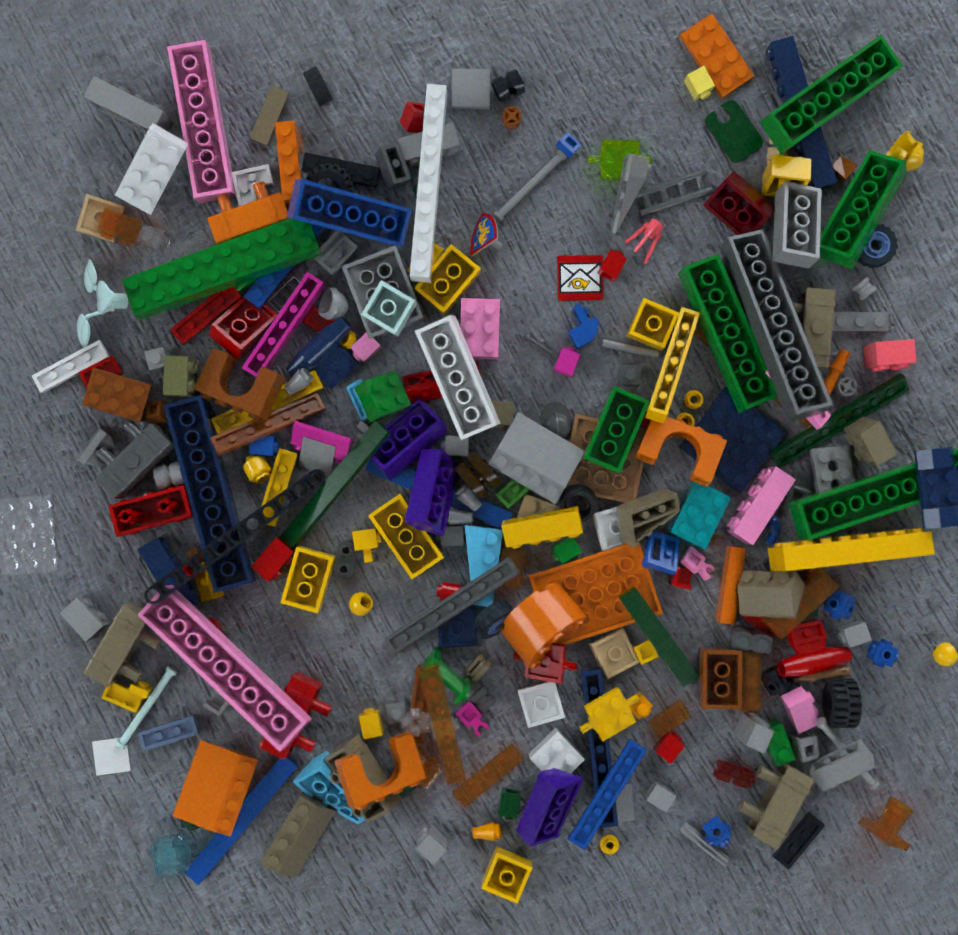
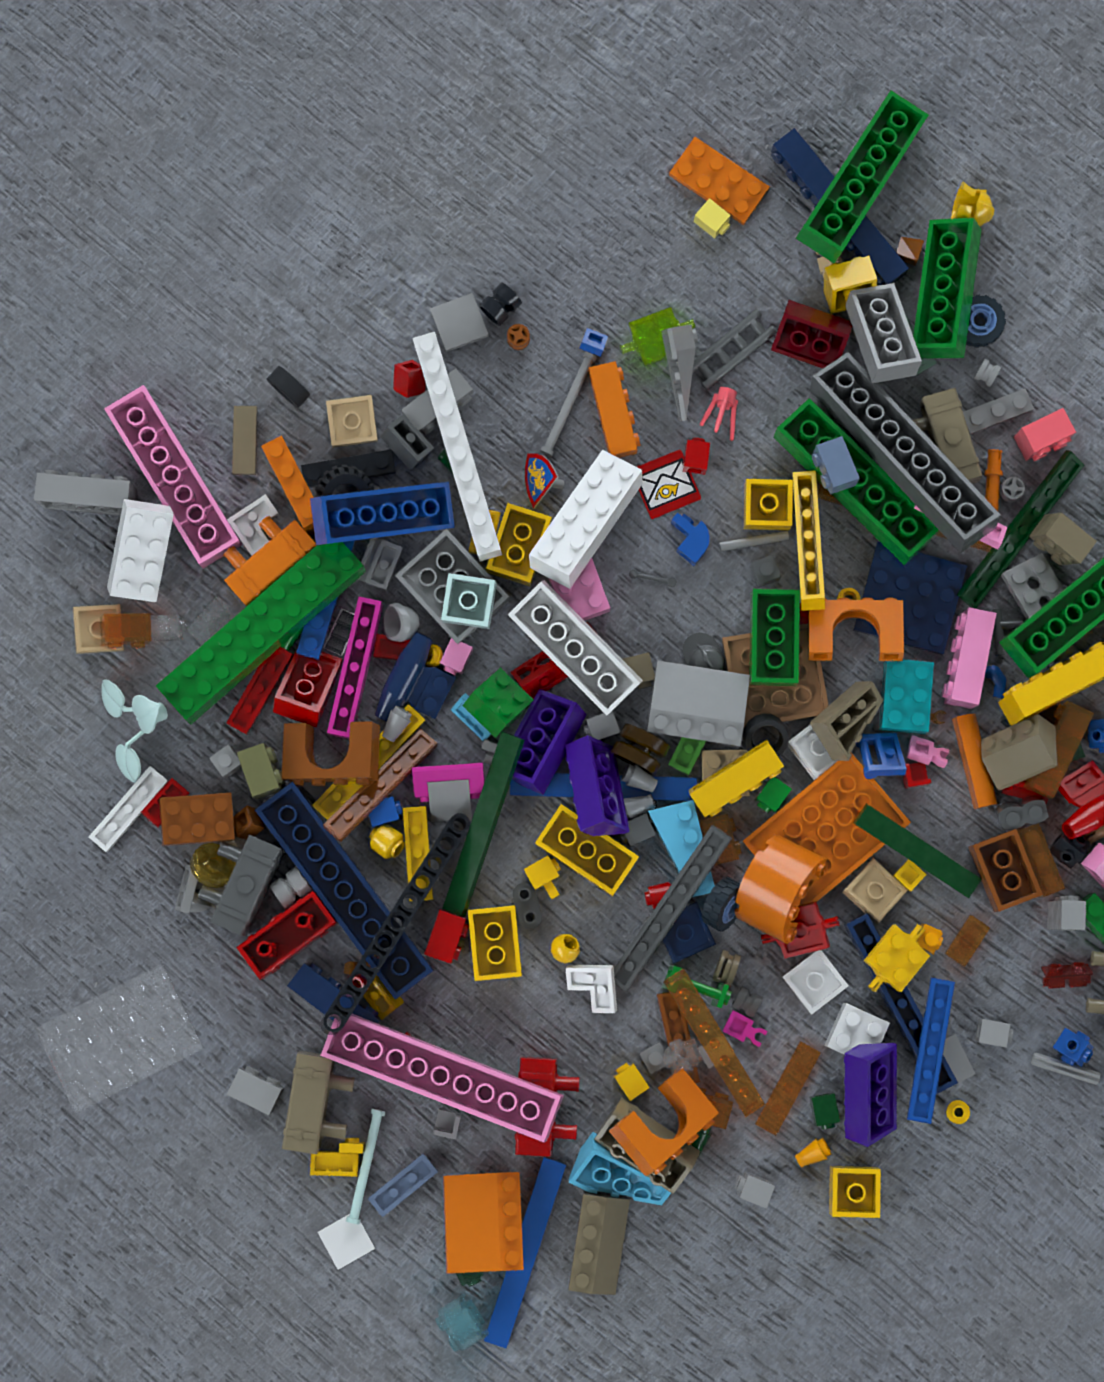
camera: 20 degrees left, 5 degrees down
dark pink brick [553,346,580,378] -> none
red brick [653,730,685,764] -> none
yellow plate [684,390,704,409] -> none
dark green piece [705,100,763,163] -> none
none -> clear yellow tile [190,843,236,888]
none -> tan plate [326,395,378,448]
none -> white brick [529,450,642,589]
none -> white plate [566,965,617,1013]
none -> orange brick [589,361,640,458]
none -> sand blue brick [812,436,860,494]

